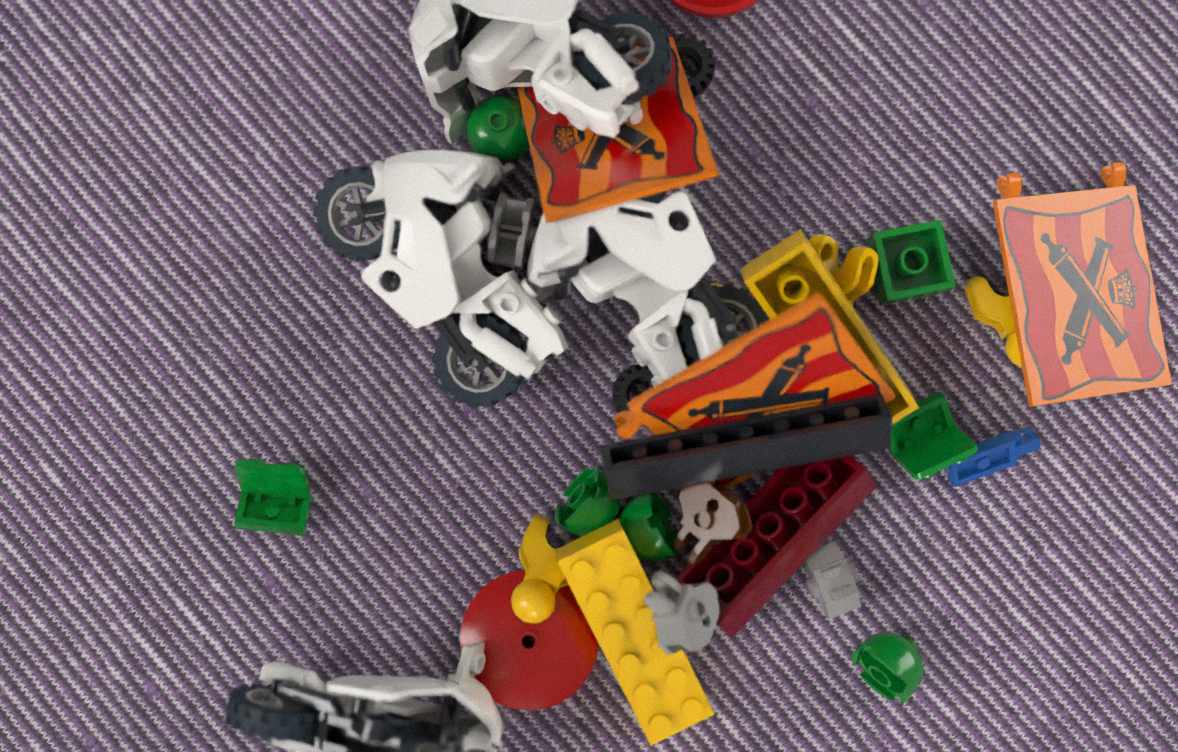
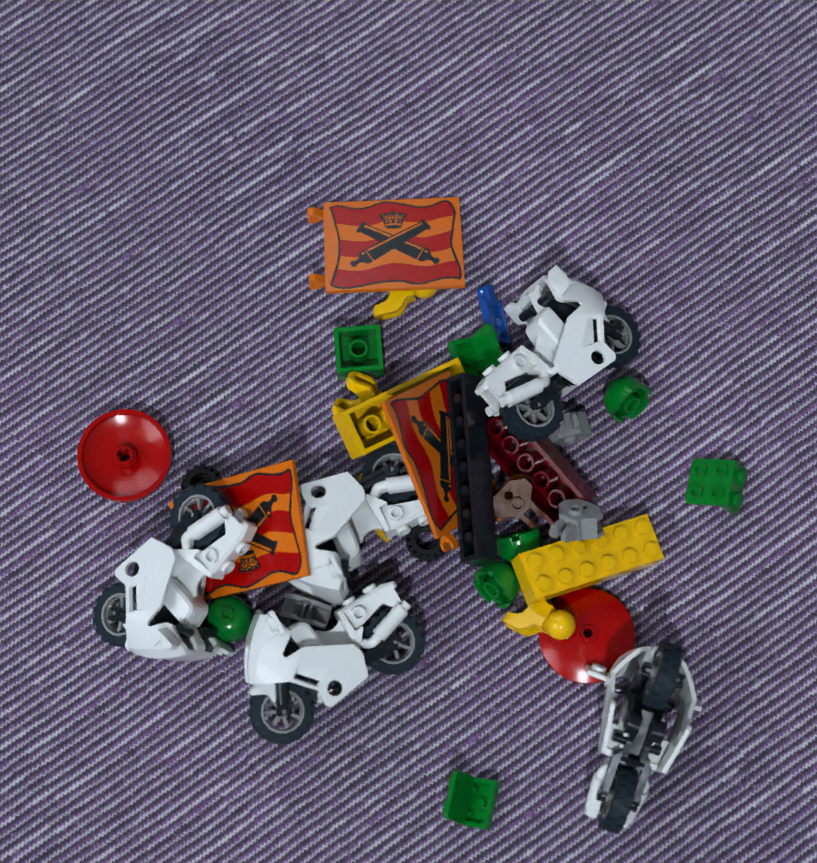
camera: 80 degrees left, 10 degrees down
none -> white piece [474,265,641,443]

